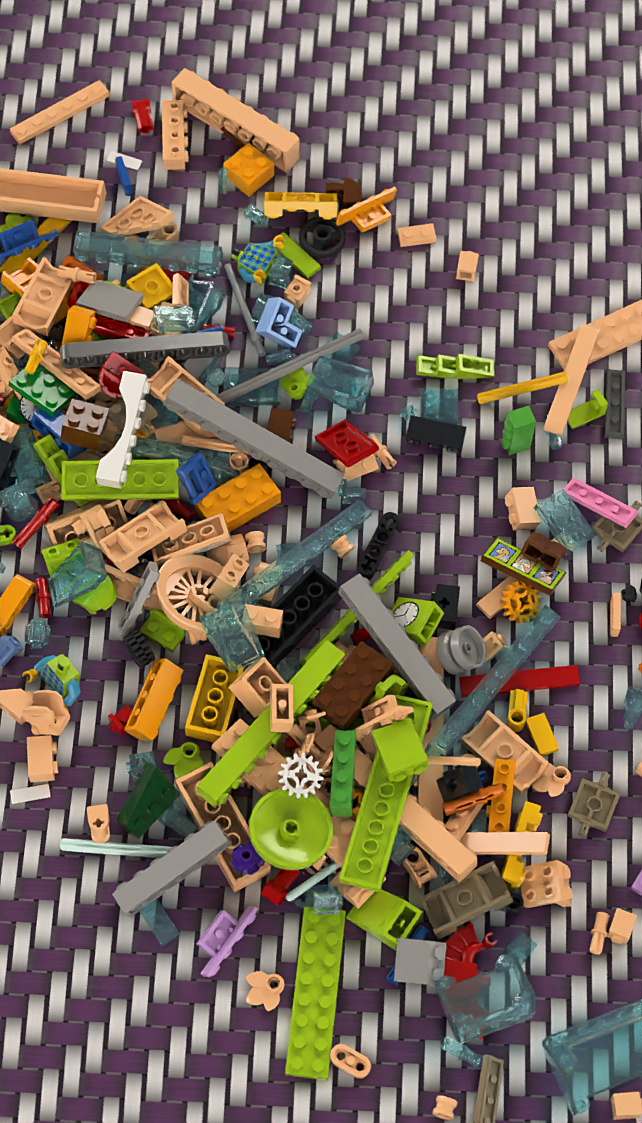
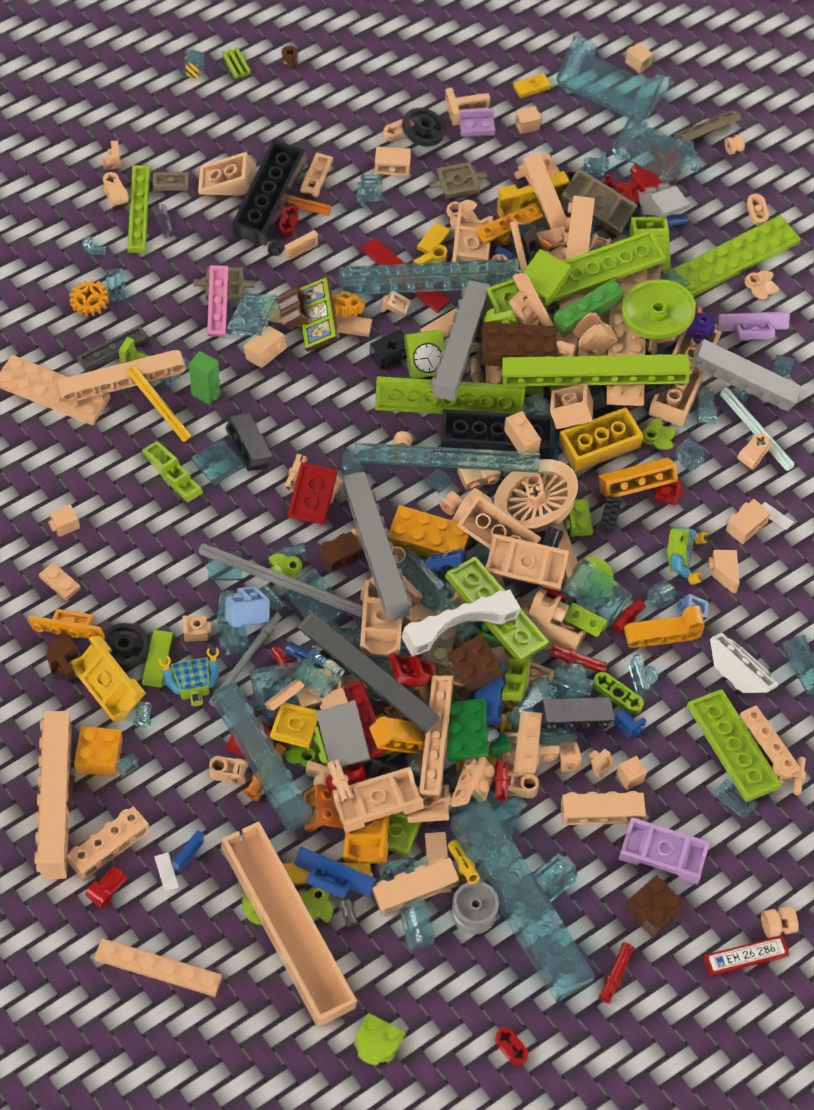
camera: 130 degrees left, 5 degrees down
light nougat piece [21,690,70,736] -> none
yellow axle [25,339,48,375] -> none
light nougat plate [100,196,174,238] -> none
dark green wedge [116,762,181,839] -> none
light grey plate [118,561,160,637] -> none
clear light blue slope [199,601,265,672] -> none
light nougat brick [209,553,250,601] -> none
clear light blue brick [269,257,293,289] -> none
light nougat brick [270,684,293,732] -> none
white gear [278,753,323,799] -> none
clear light blue slope [306,355,374,413] -> none
black beam [358,512,399,579] -> none
clear light blue plate [399,405,417,420] -> none
light grey wheel [436,625,486,675] -> none
light nougat axle [590,912,610,955] -> none

